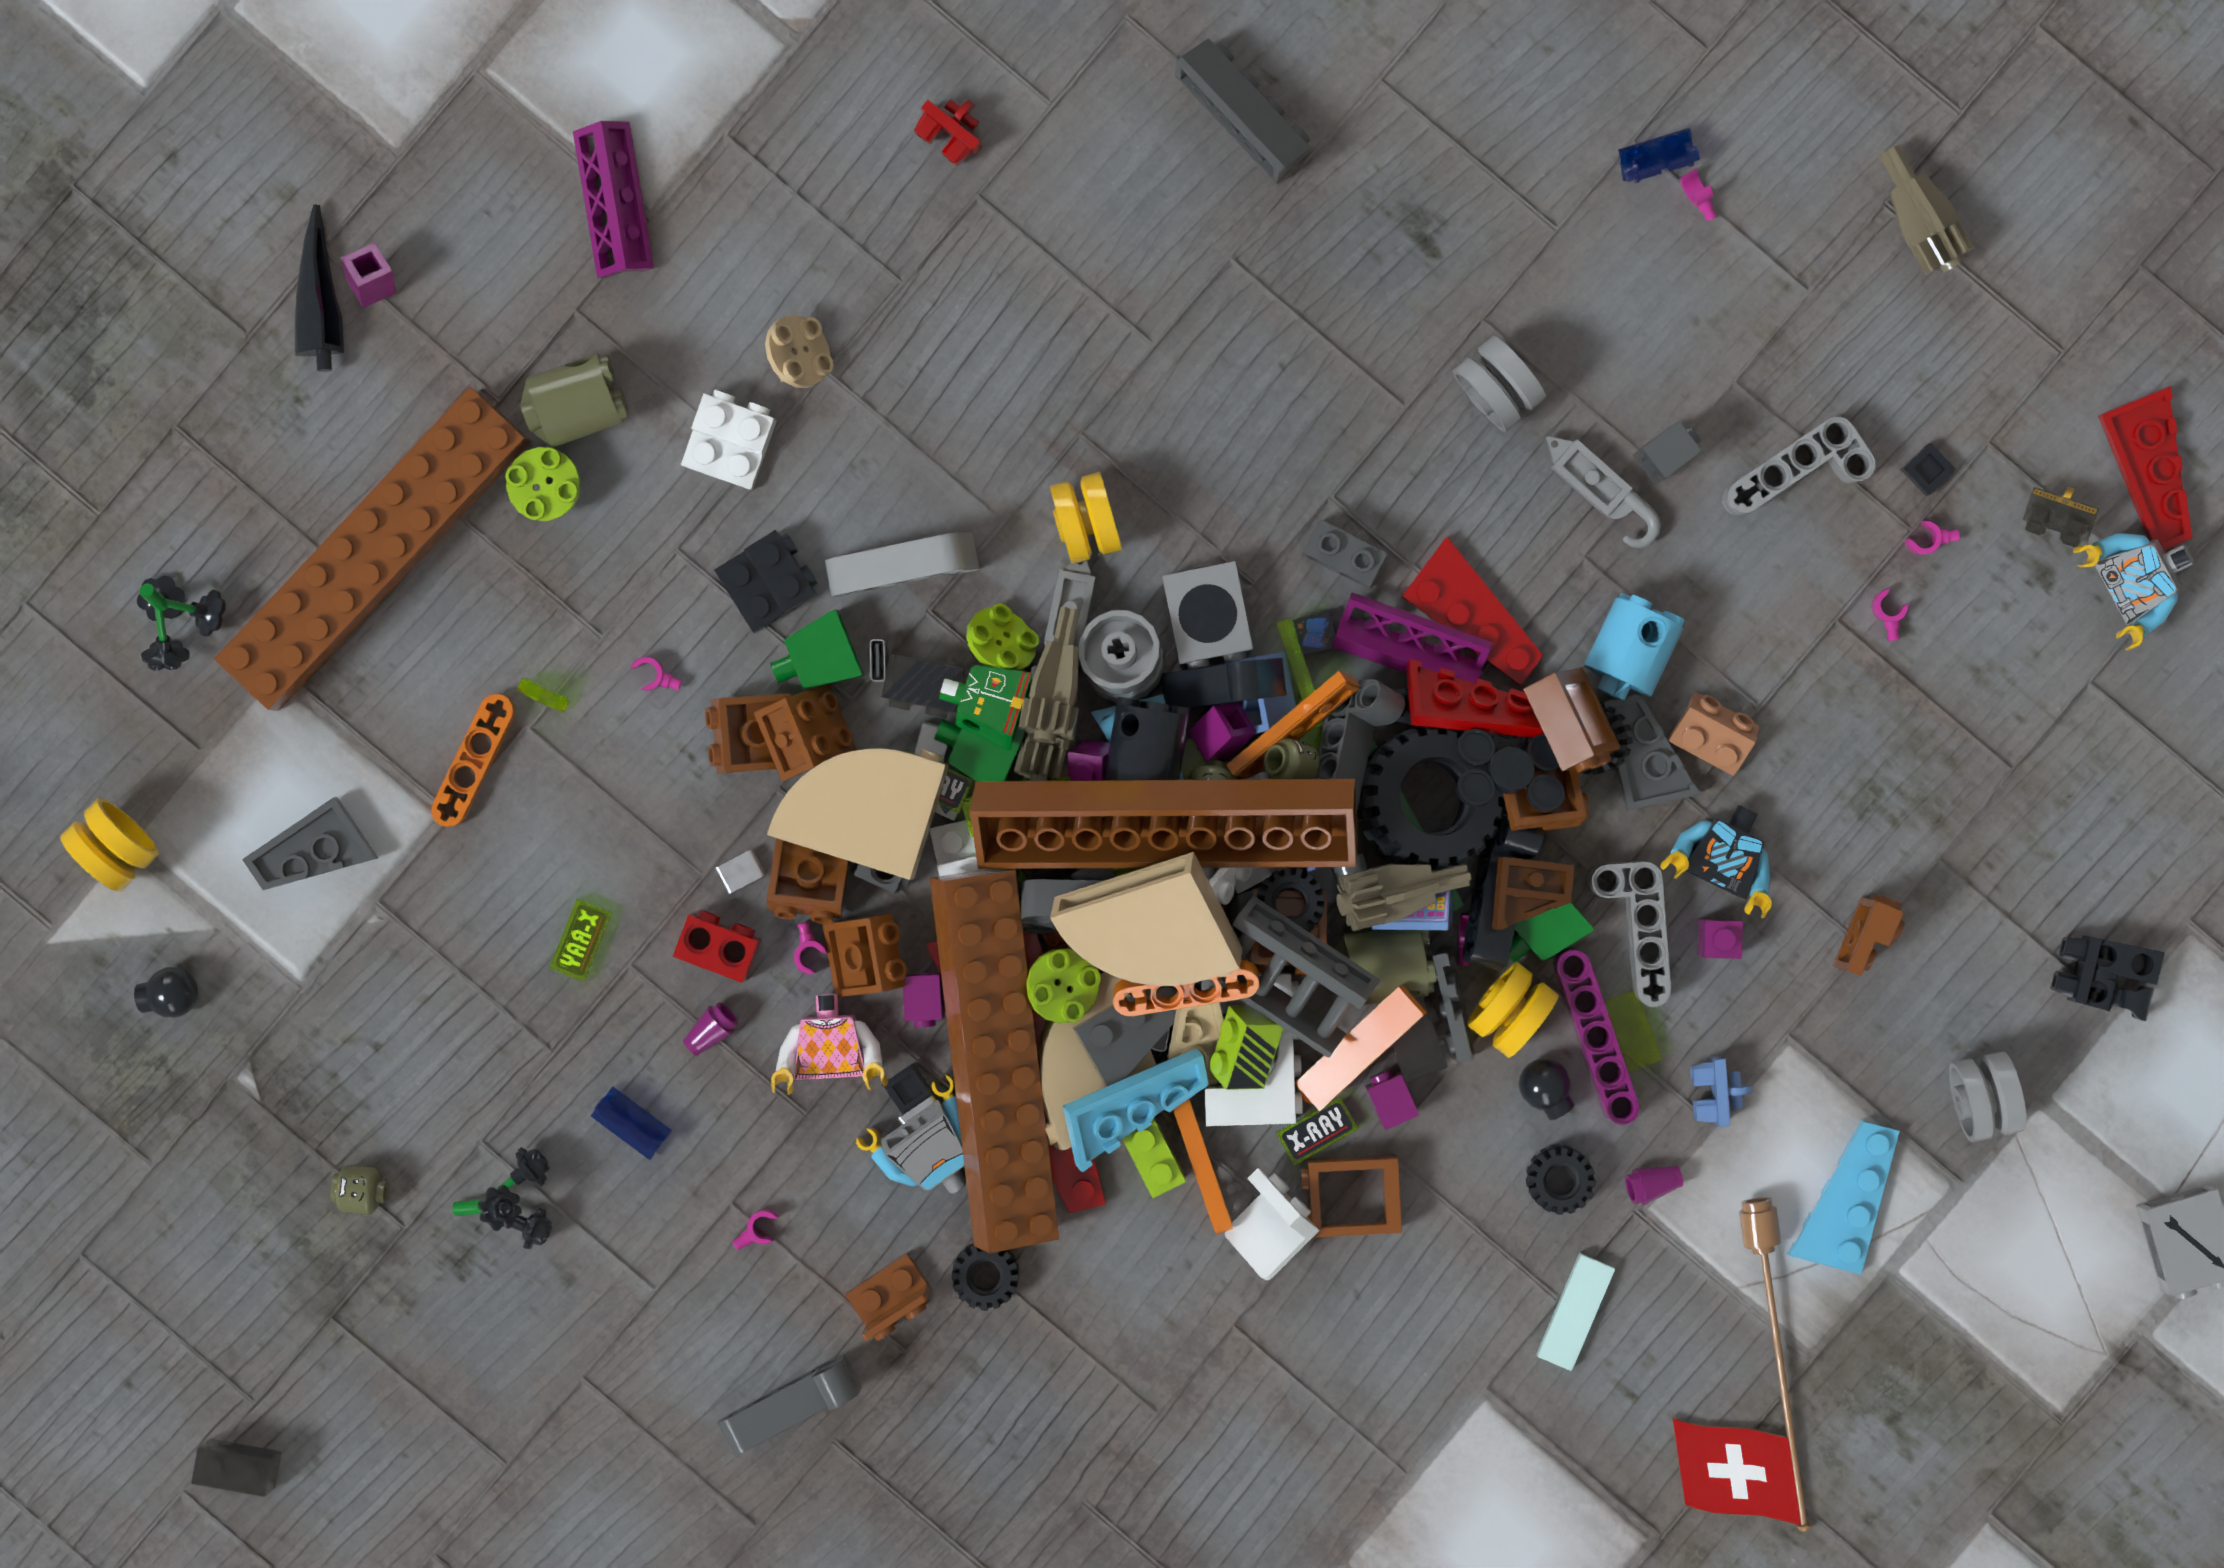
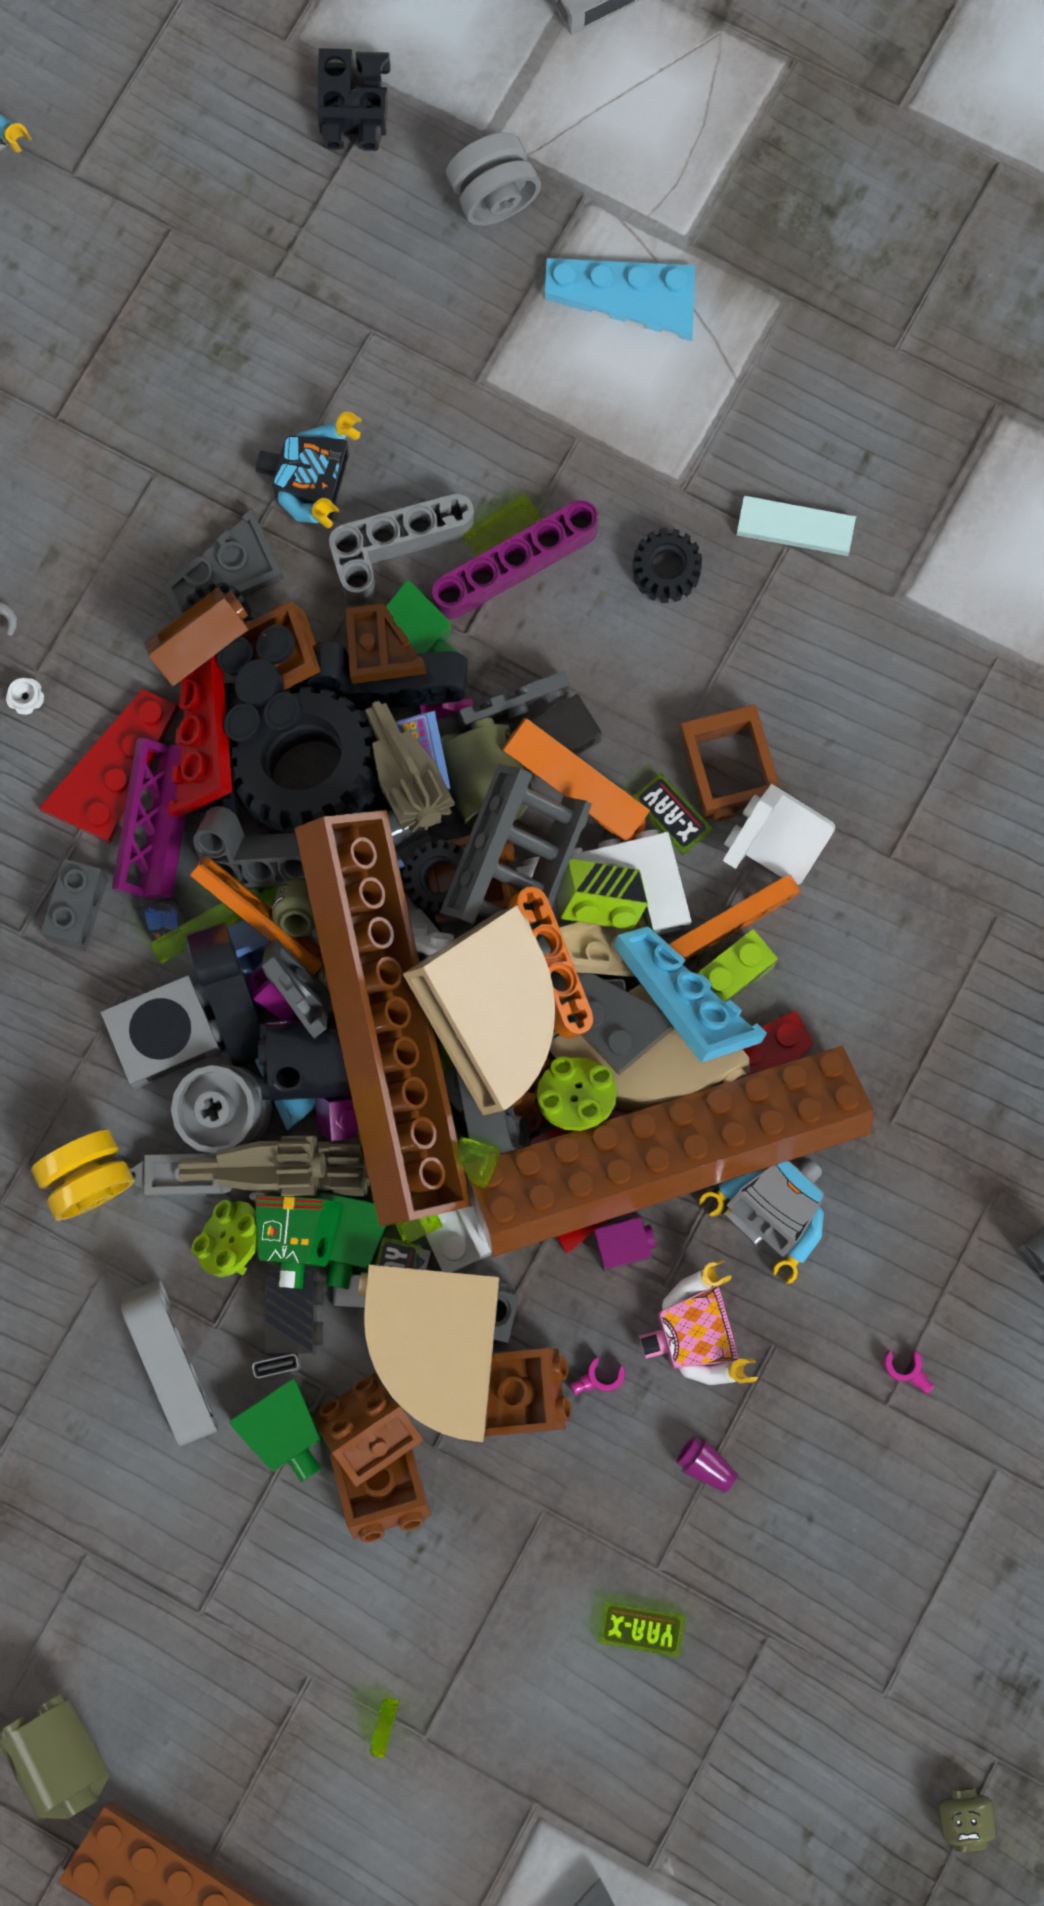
camera: 105 degrees left, 10 degrees down
orange beam [431,694,516,827] -> none
black plant [452,1147,552,1249] -> none
lime plate [505,447,581,521] -> none
clear blue hinge [591,1086,672,1160] -> none
dark pink piece [630,657,682,691] -> none
red brick [672,910,762,983] -> none
white plate [681,390,777,490] -> none
black plate [714,530,818,633] -> none
flat silver piece [715,849,767,894] -> none
dark orange plate [822,913,907,997] -> none
dark orange bracket [845,1252,932,1341] -> none
black tile [882,1063,934,1115] -> none
black tyre [952,1244,1019,1311] -> none
magenta brick [1365,1069,1419,1130] -> none
yellow wheel [1466,962,1559,1058] -> none
black piece [1519,1058,1575,1120] -> none
medium azure cylinder [1583,593,1685,701] -> none
magenta cone [1625,1165,1684,1205] -> none
nougat bracket [1668,692,1759,776] -> none
red flag [1672,1197,1811,1532] -> none
medium blue hips [1690,1056,1753,1127] -> none
magenta brick [1697,919,1743,959] -> none
dark orange plate [1833,894,1905,976] -> none
dark pink piece [1871,589,1909,641] -> none
none -> white plate [6,678,44,715]
none -> dark grey wing [262,938,330,1038]
none -> clear neon green tile [458,1137,500,1188]

